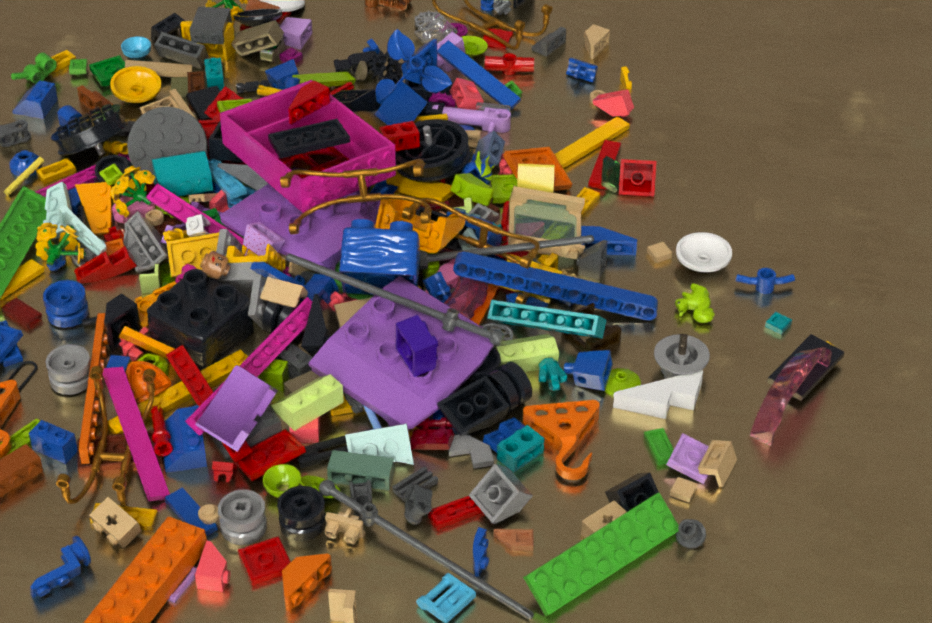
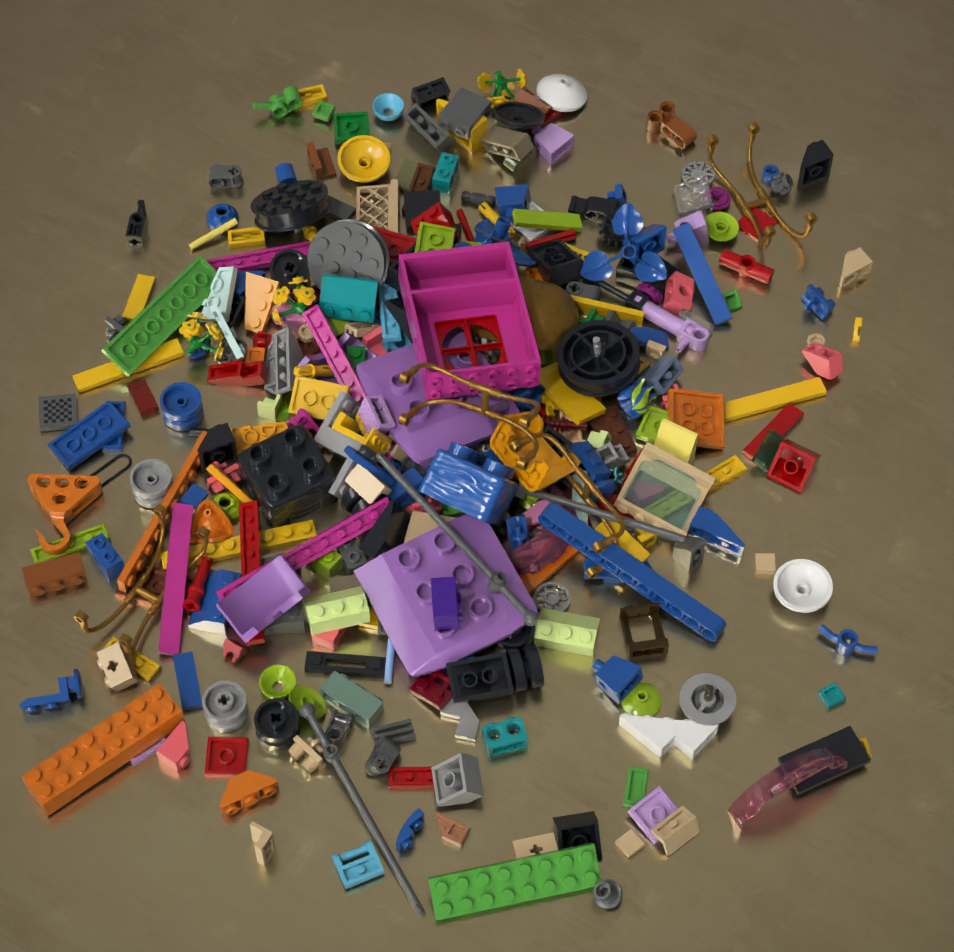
camera: 25 degrees right, 15 degrees up
blue slope [12,81,58,119] -> none
lime slope [99,163,123,185] -> none
tan tile [125,60,192,77] -> none
white window [186,214,211,237] -> none
tan plate [198,504,219,524] -> none
medium nougat head [200,251,230,280] -> none
red tile [233,429,306,481] -> none
black tile [268,119,350,159] -> none
magenta plate [279,47,303,63] -> none
red slope [288,81,330,125] -> none
light aqua wing [345,423,414,465] -> none
dark tan tile [355,61,368,81] -> none
blue tile [374,81,428,125] -> none
red brick [379,121,420,152] -> none
lime slope [450,173,495,206] -> none
blue slope [483,418,525,453] -> none
teal brick [487,300,606,339] -> none
orange piece [523,400,600,480] -> none
dark grey panel [532,27,566,57] -> none
teal rock [539,358,567,391] -> none
lime animal [675,283,715,323] -> none

